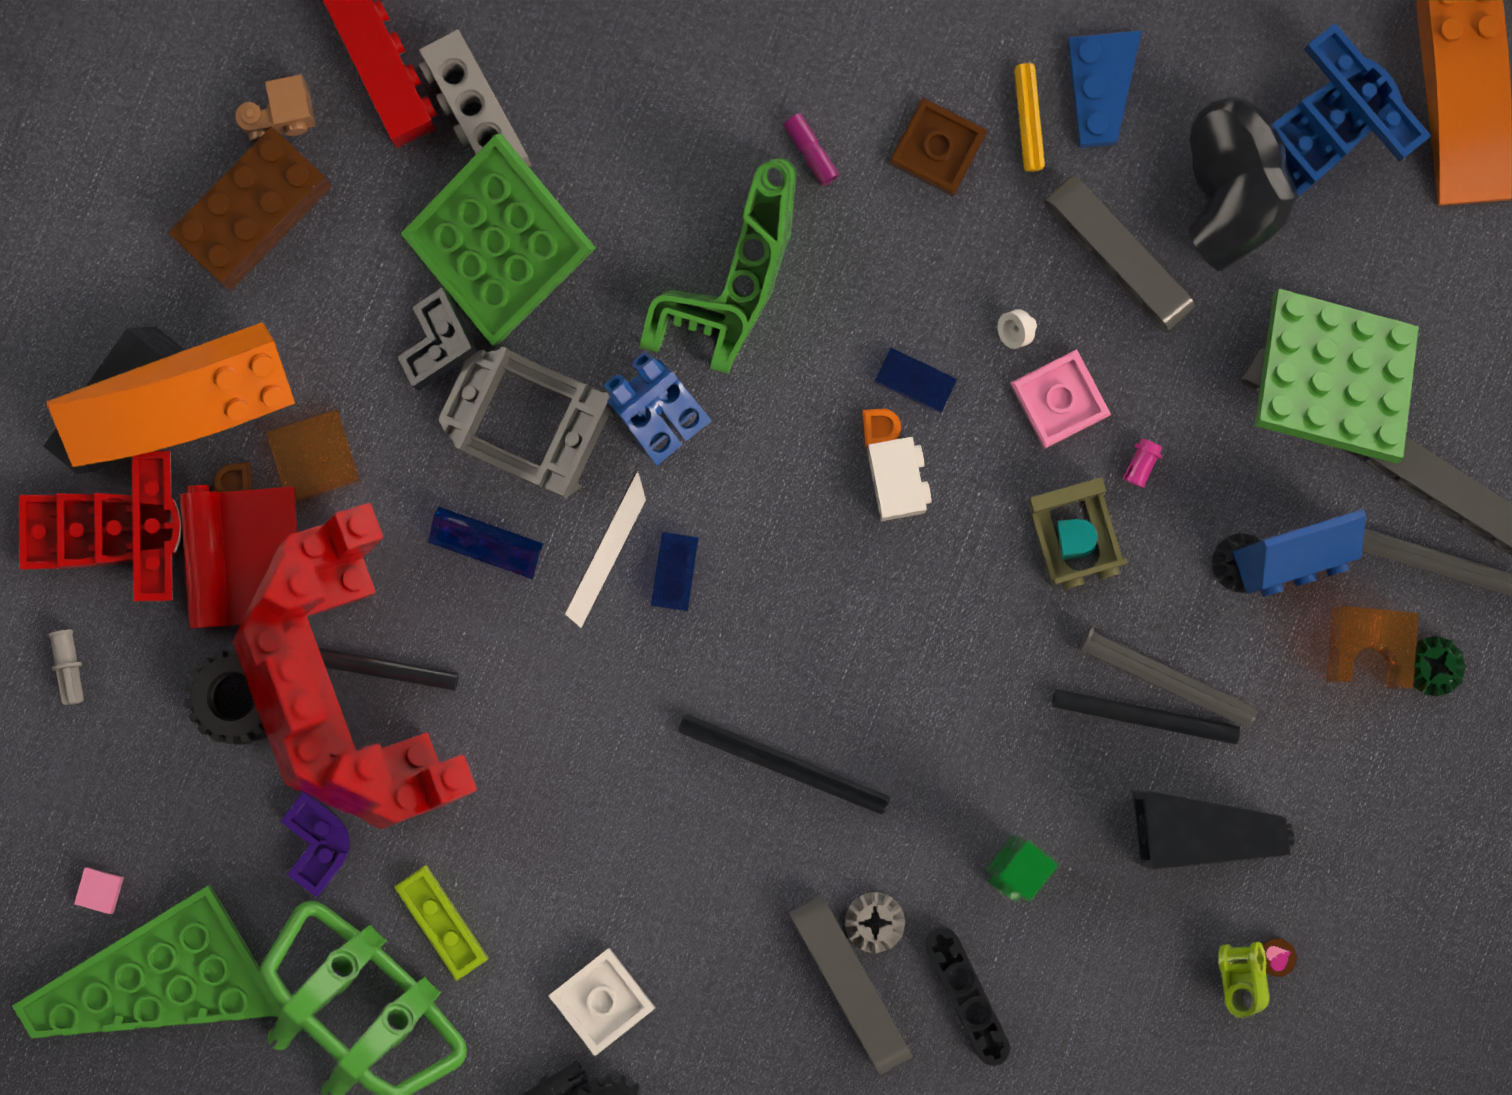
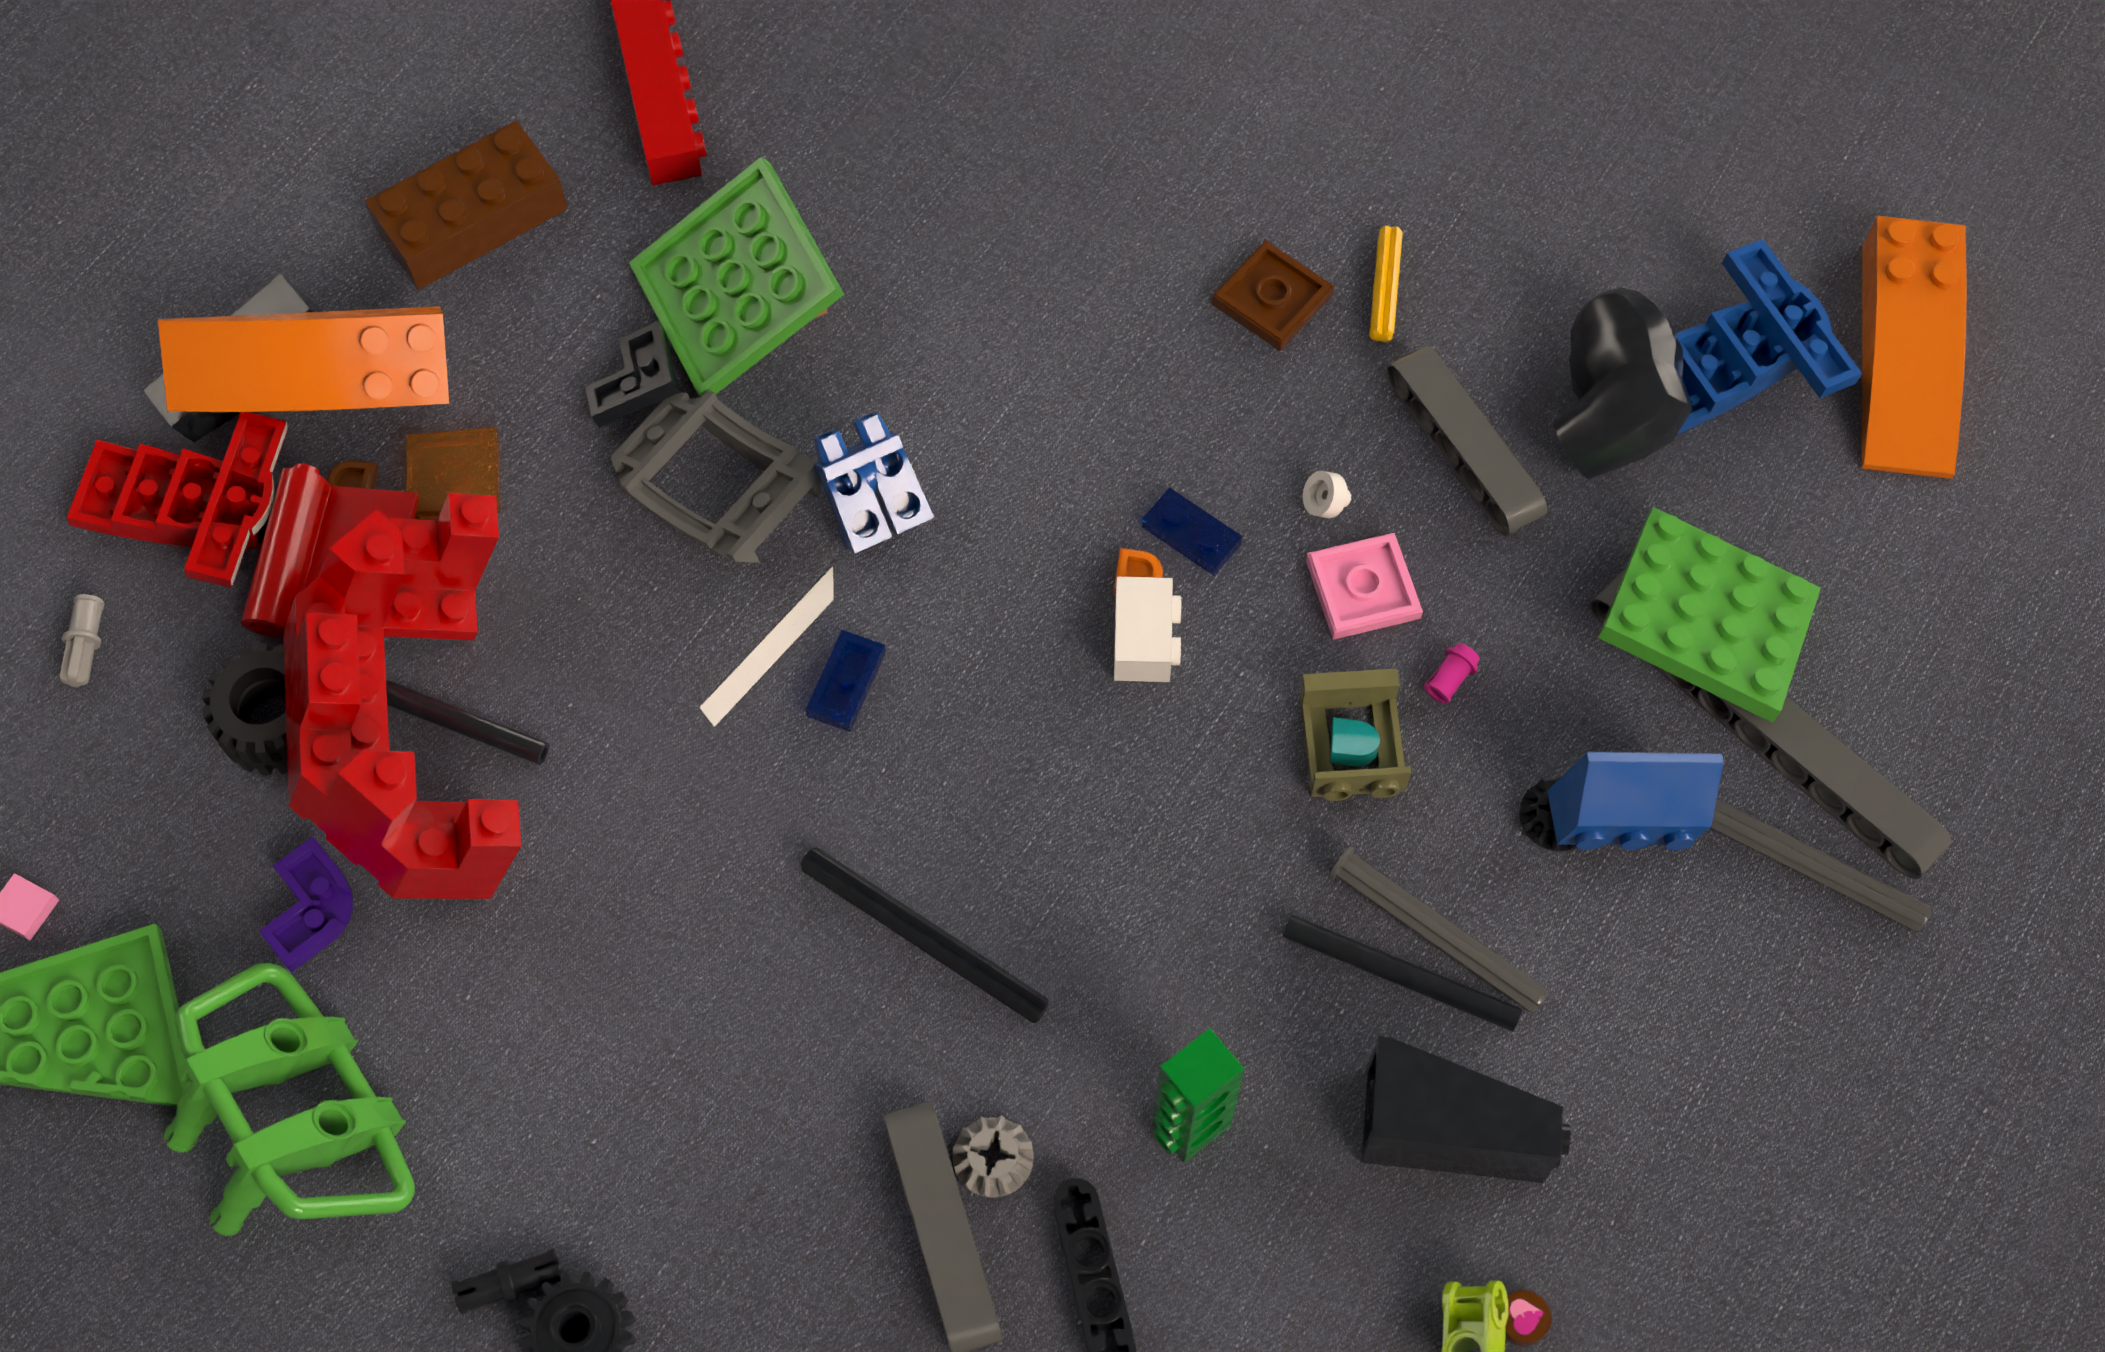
camera: 10 degrees right, 20 degrees down
medium nougat brick [236,74,316,143] -> none
lime tile [394,865,489,981] -> none
light grey brick [419,29,531,167] -> none
clear blue plate [428,507,544,579] -> none
white plate [549,948,655,1056] -> none
bright green piece [640,158,797,374] -> none
magenta piece [783,113,840,187] -> none
blue wing [1067,31,1142,148] -> none
clear orange piece [1327,606,1419,690] -> none
dark green gear [1405,636,1467,696] -> none

